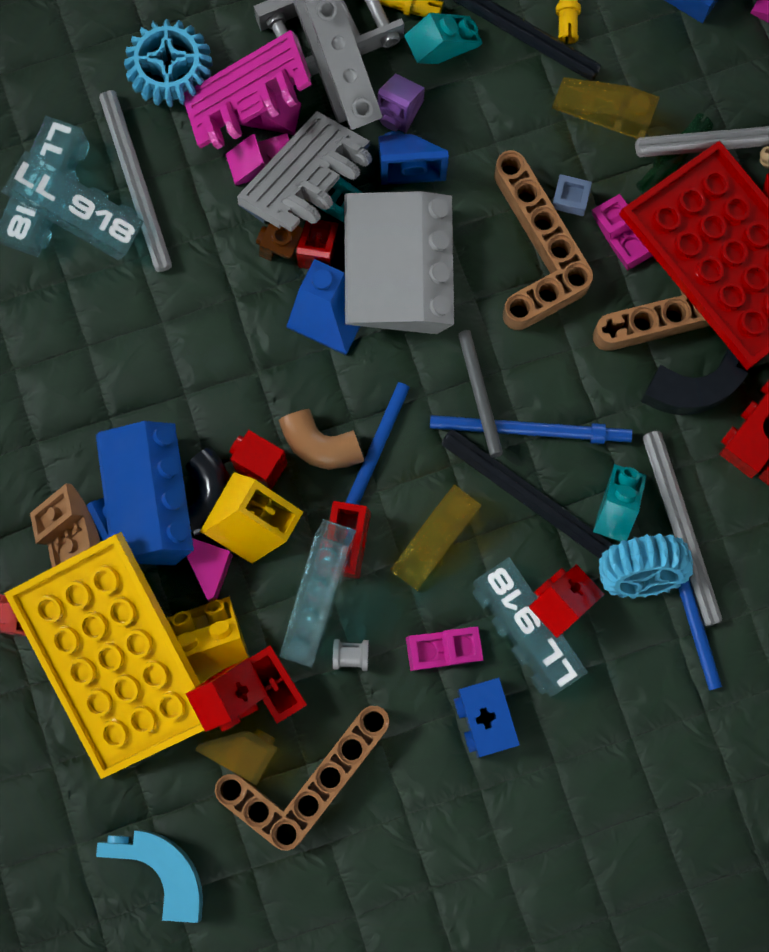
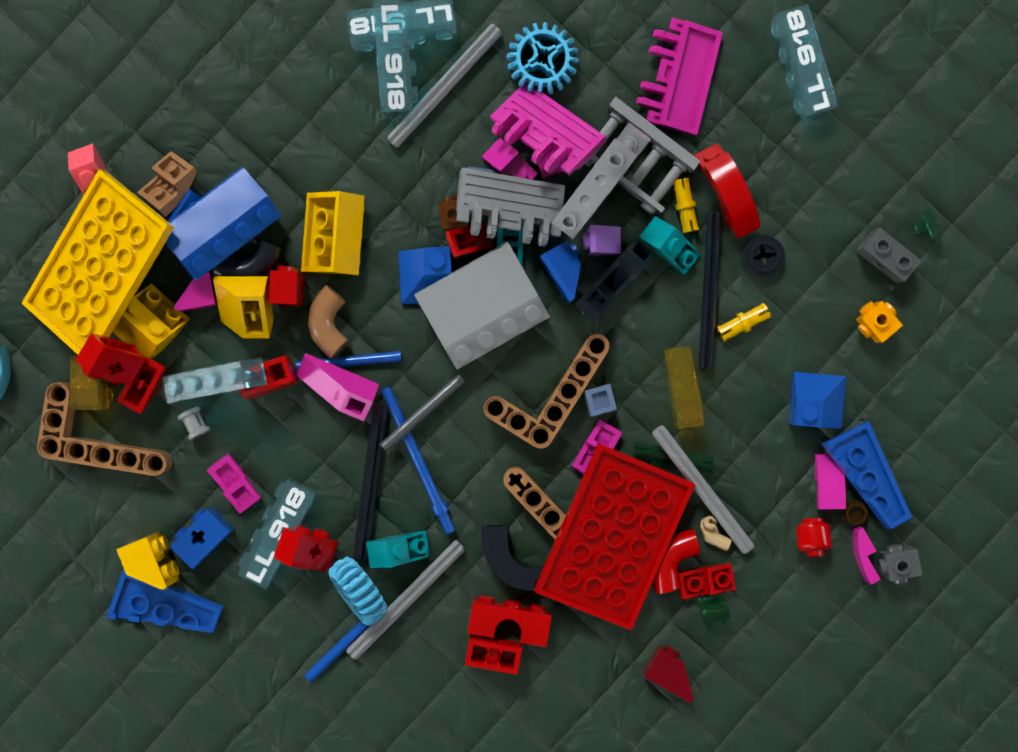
camera: 60 degrees right, 10 degrees up
clear yellow slope [390,484,482,591] -> none
none -> blue wing [106,570,224,633]
none -> yellow slope [116,531,180,590]
none -> dark pink slope [296,353,379,421]
none -> yellow slope [301,191,365,275]
none -> black arch [575,238,656,323]

